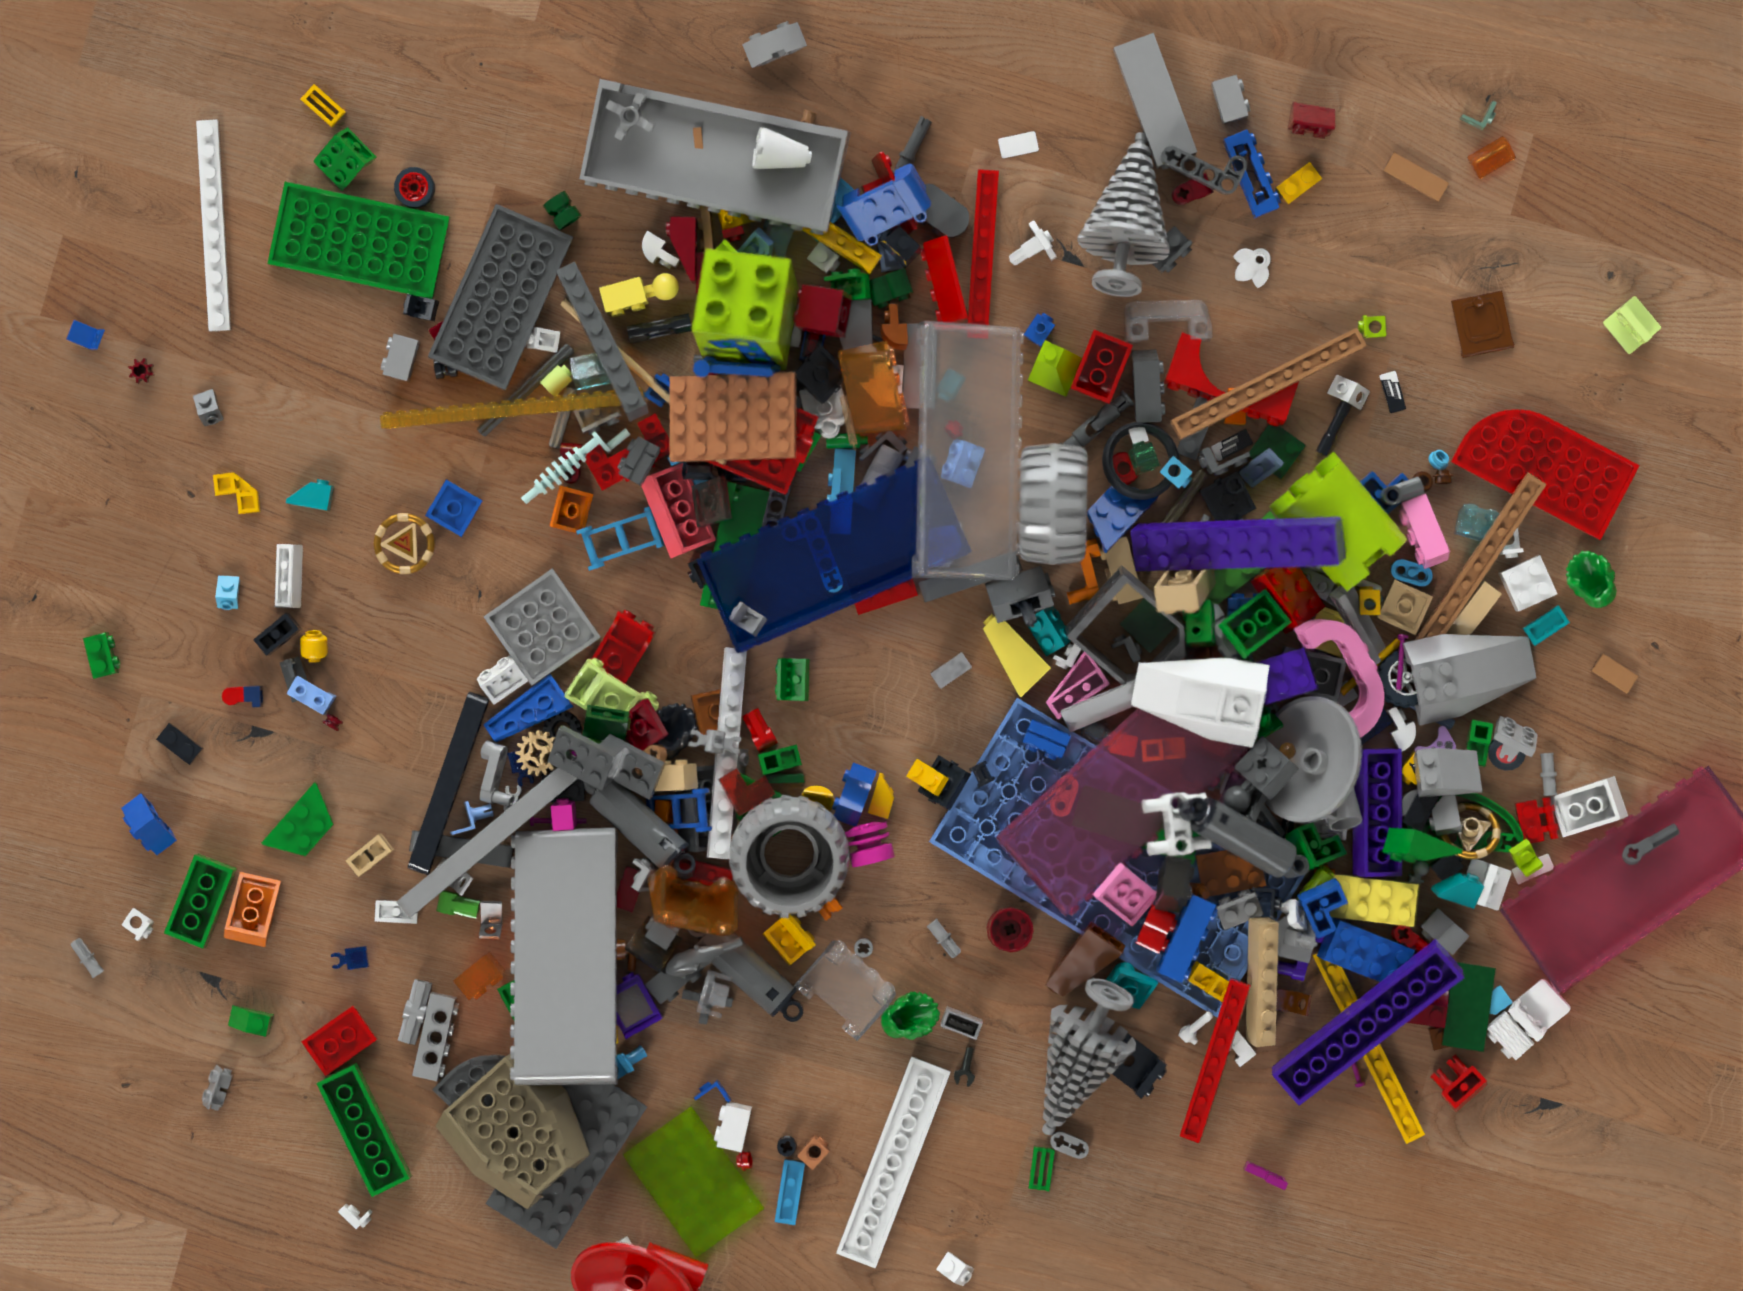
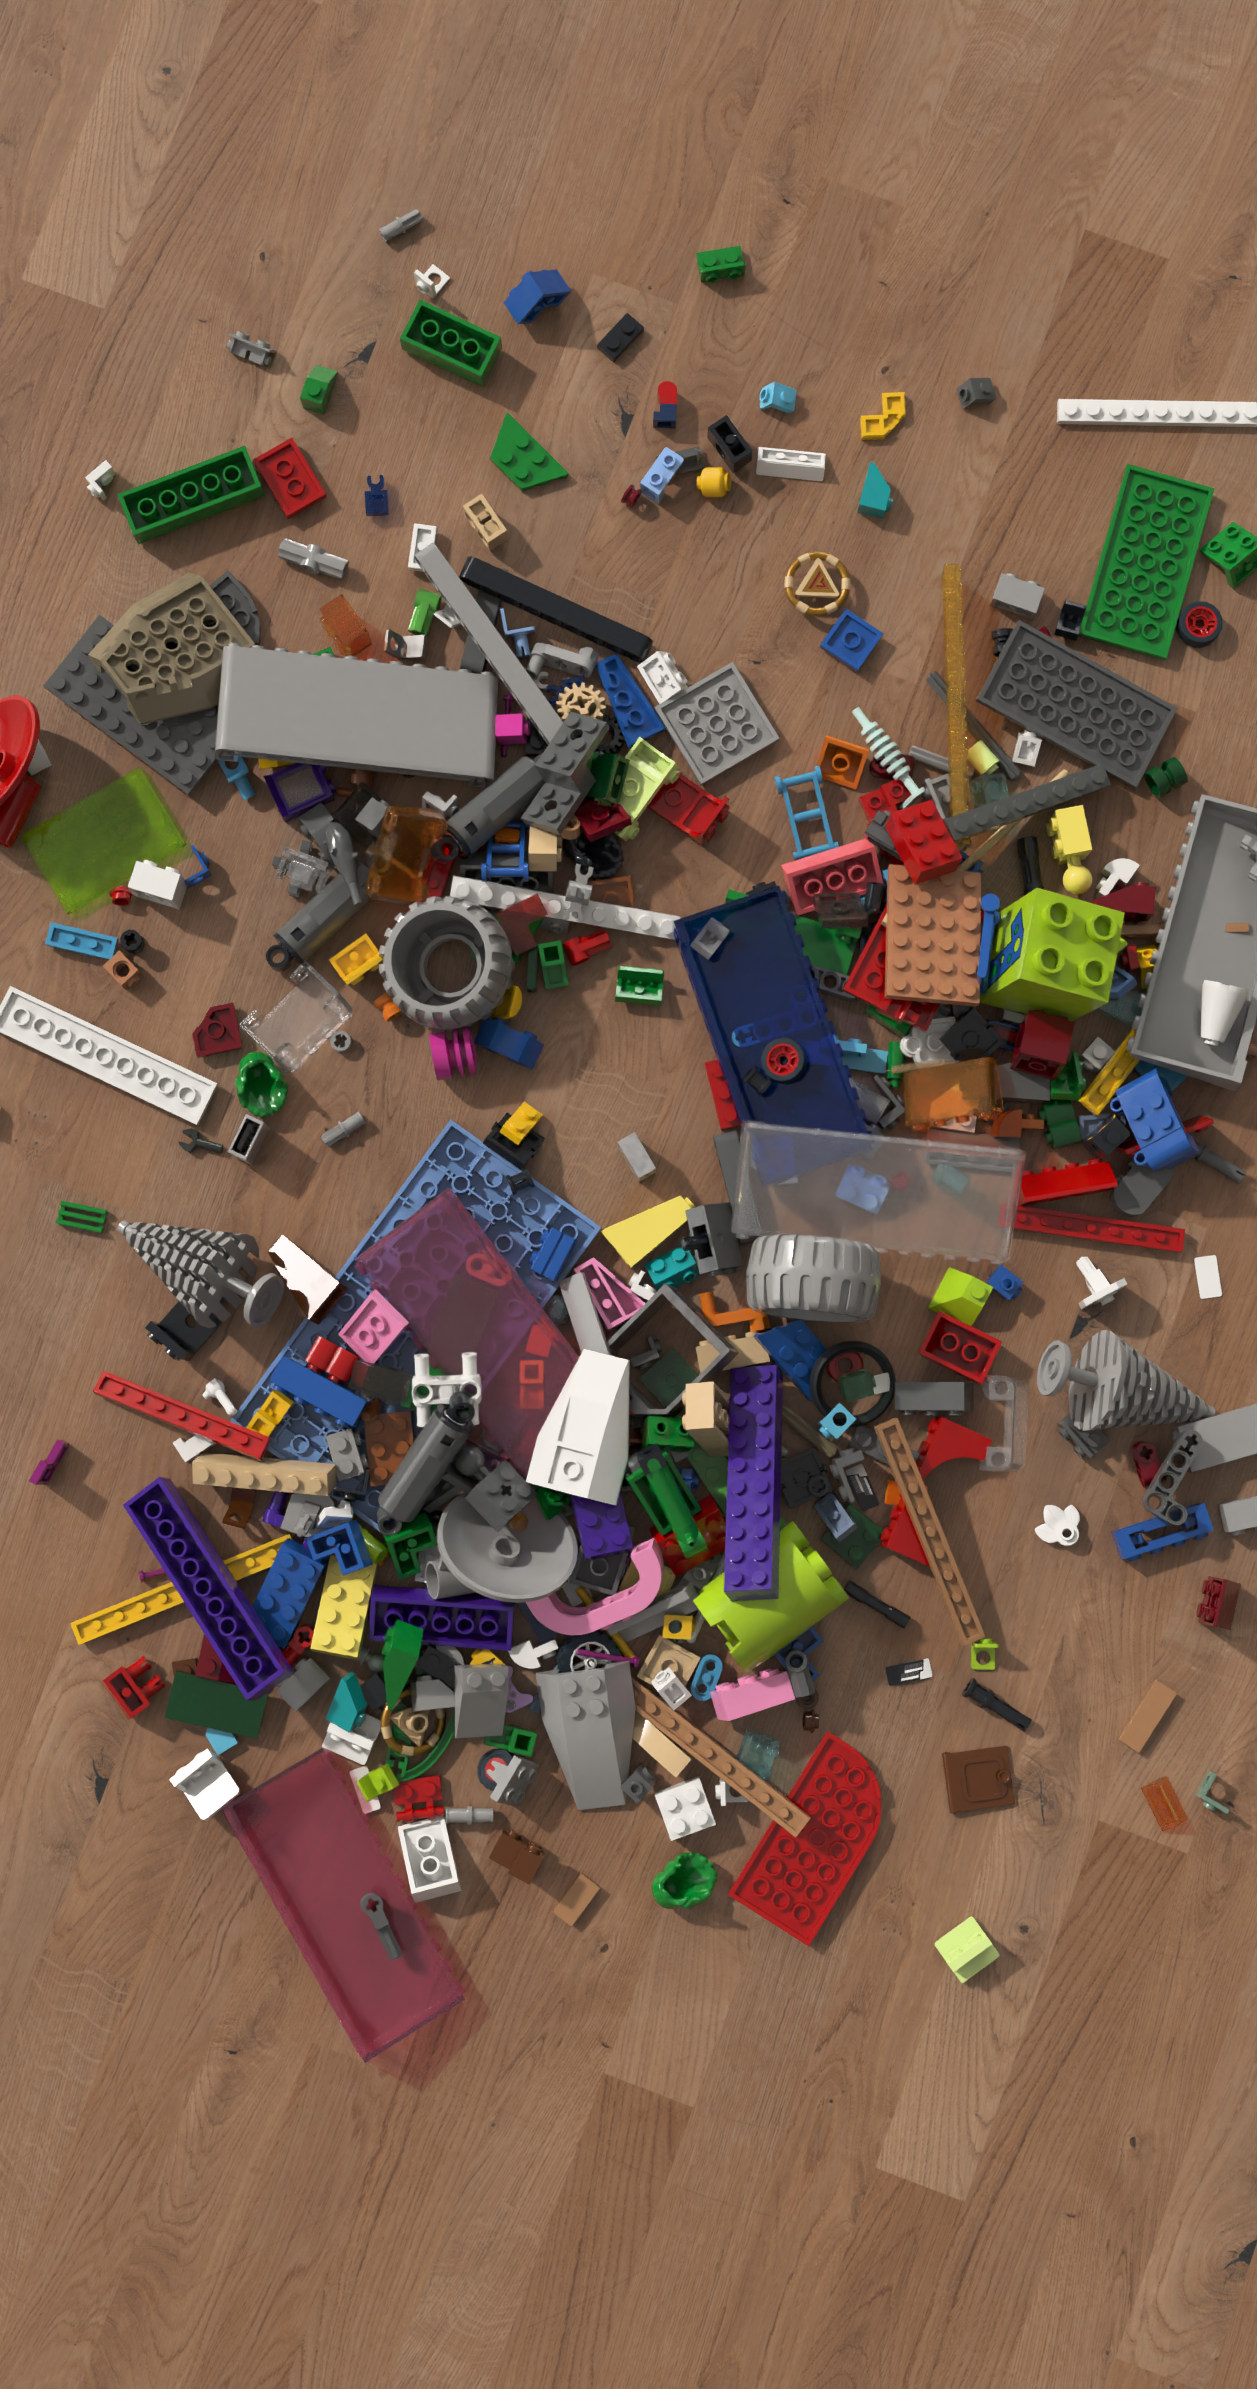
camera: 90 degrees right, 5 degrees down
blue bracket [66,320,105,350] -> none
dark red gear [128,358,155,384] -> none
orange slope [224,872,281,947] -> none
light grey brick [412,992,459,1081] -> none
dark red tile [616,866,640,912] -> none
yellow slope [868,773,894,819] -> none
dark red wheel [986,907,1034,952] -> none
light grey beam [1050,1131,1089,1159] -> none
dark grey piece [1059,390,1134,447] -> none
teal slope [1105,962,1158,1010] -> none
yellow plate [1276,162,1322,204] -> none
white bracket [1327,375,1370,410] -> none
medium azure plate [1428,450,1449,470] -> none
white brick [1486,1011,1535,1060] -> none
teal plate [1522,605,1570,646] -> none
none -> dark red plate [192,1003,243,1058]
none -> reddish brown brick [489,1829,545,1885]
none -> dark grey bracket [621,1763,658,1803]
none -> green piece [635,1443,708,1559]
none -> white bracket [651,1667,692,1711]
none -> black bush [741,1065,773,1096]
none -> wheel [761,1038,807,1084]
none -> red brick [885,799,962,885]
none -> black pin [962,1678,1032,1732]

